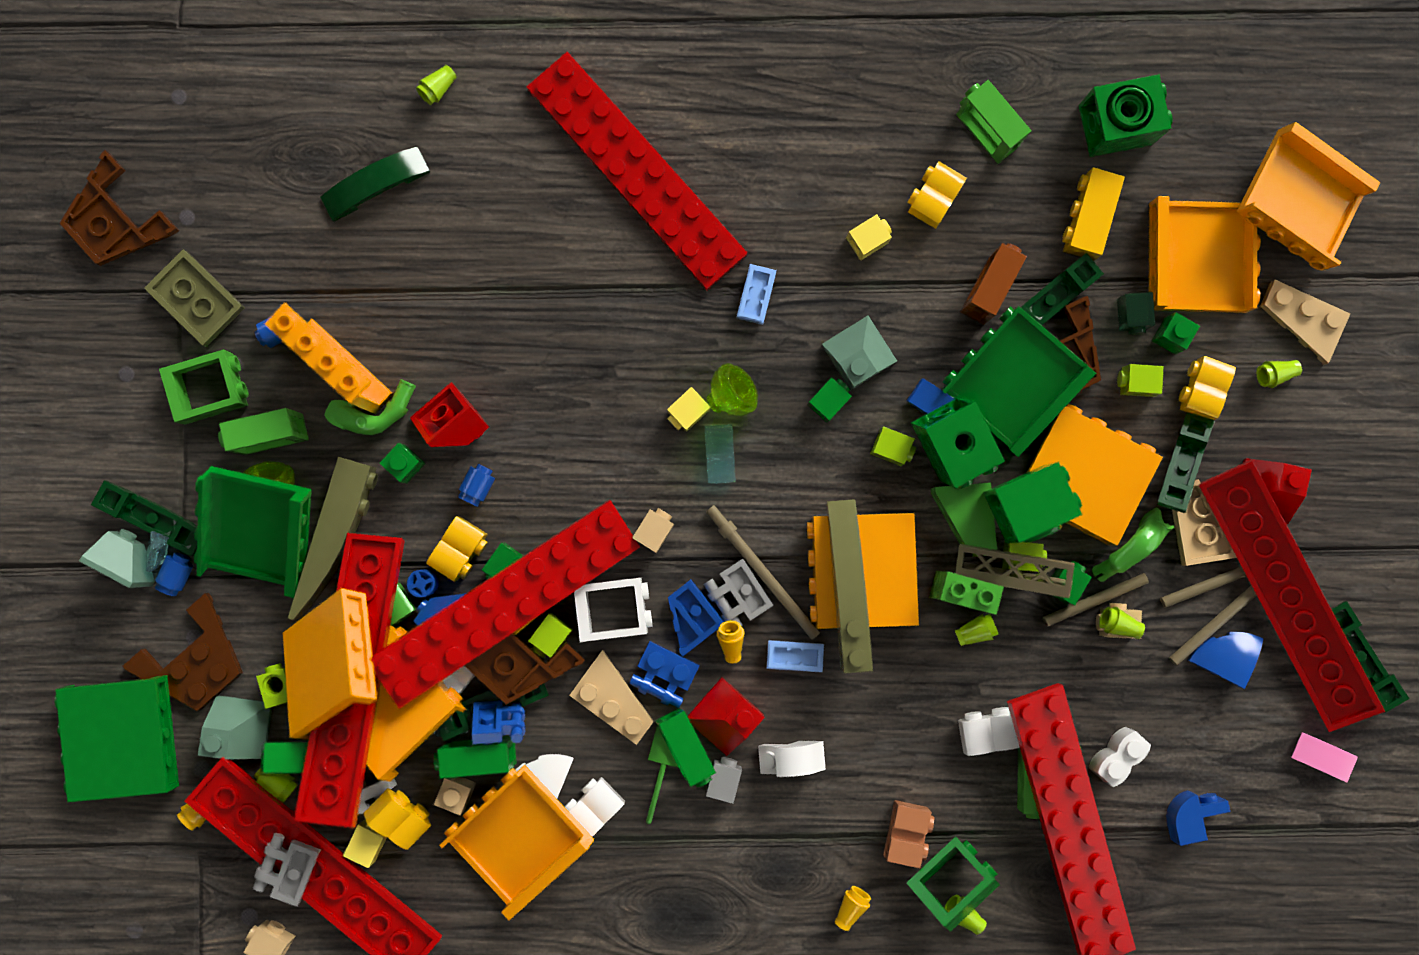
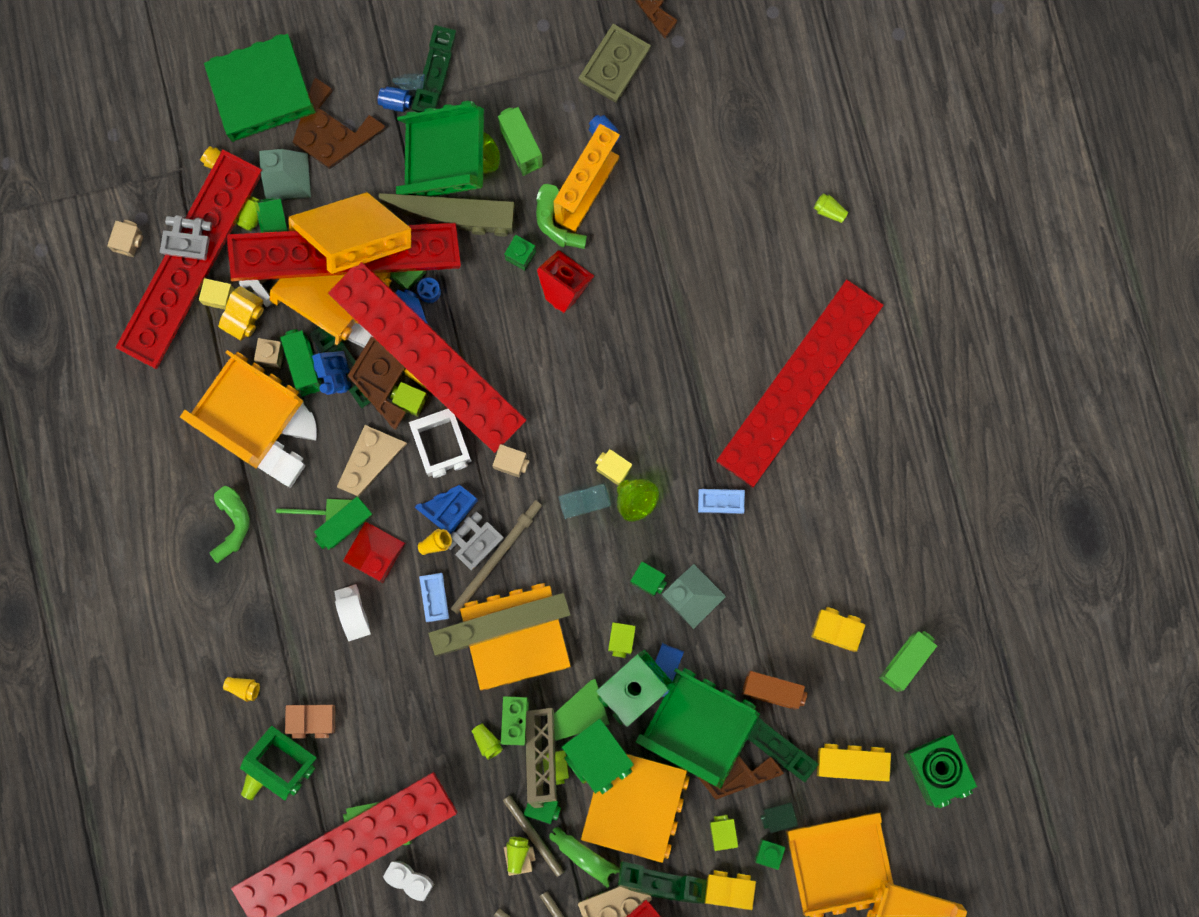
camera: 85 degrees right, 5 degrees down
slope [79,529,155,588] -> none
bright green window [159,349,249,425] -> none
lime brick [256,663,287,709] -> none
dark green slope [320,147,430,222] -> none
yellow brick [426,516,488,582] -> none
blue brick [458,464,495,507] -> none
green brick [482,542,523,580] -> none
blue plate [629,641,700,708] -> none
light grey brick [706,757,742,804] -> none
light yellow brick [846,214,892,261] -> none
white brick [958,707,1020,756] -> none
none -> bright green piece [209,486,250,563]

